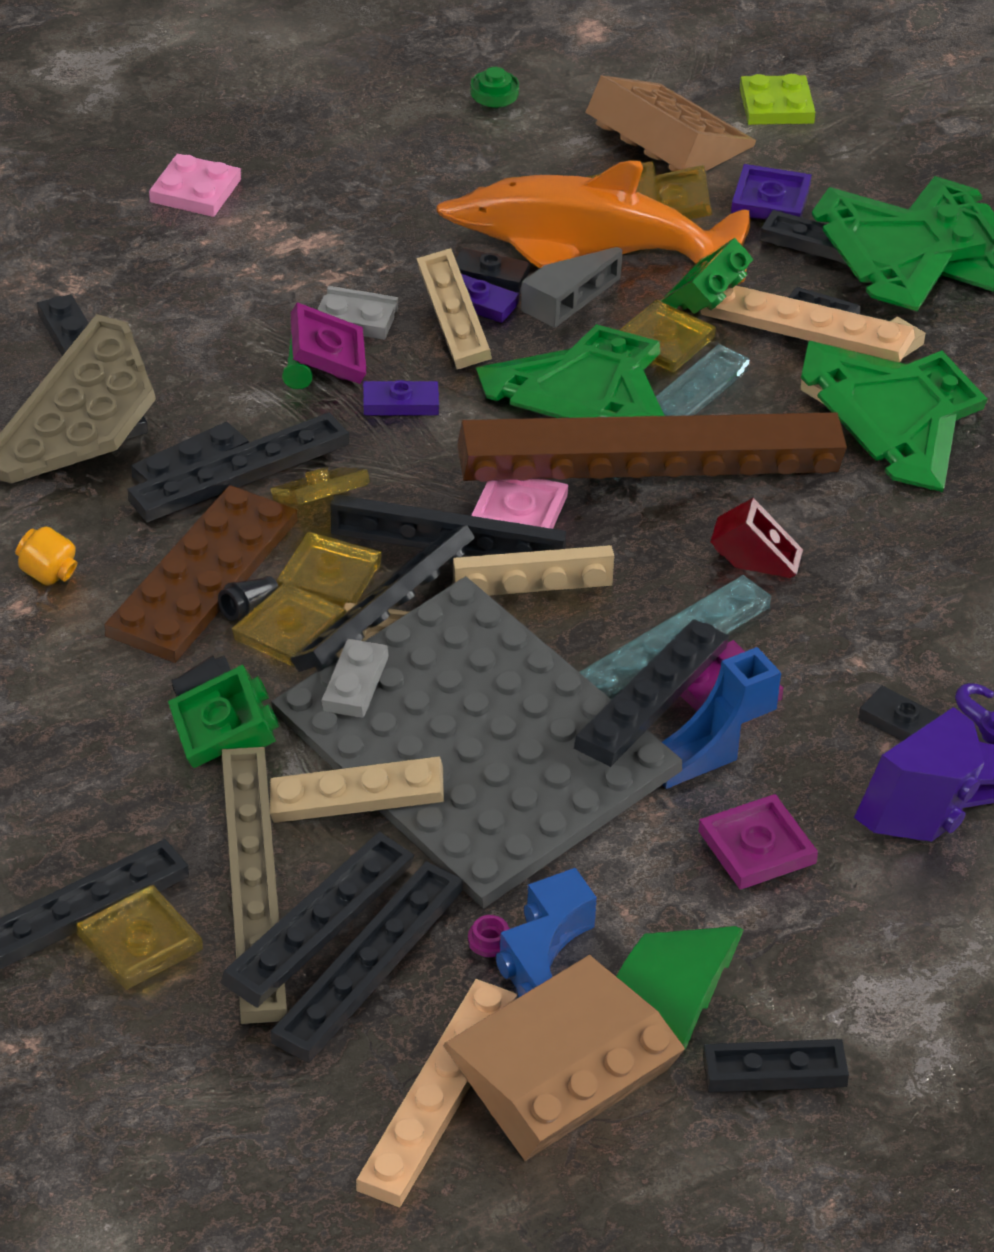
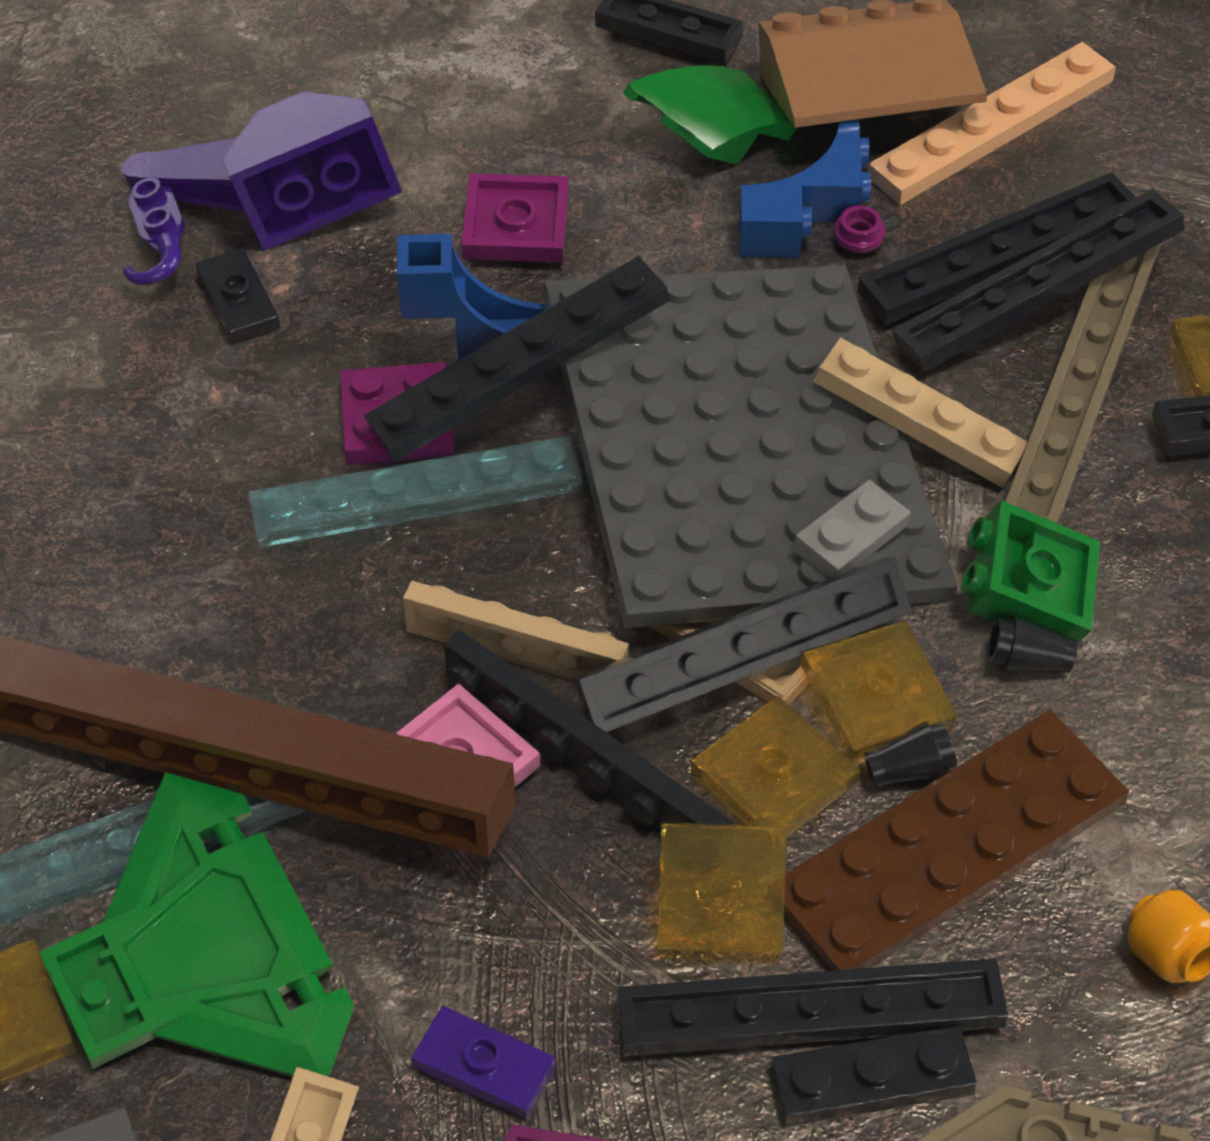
camera: 150 degrees left, 10 degrees up
dark red slope [710,498,803,578] -> none

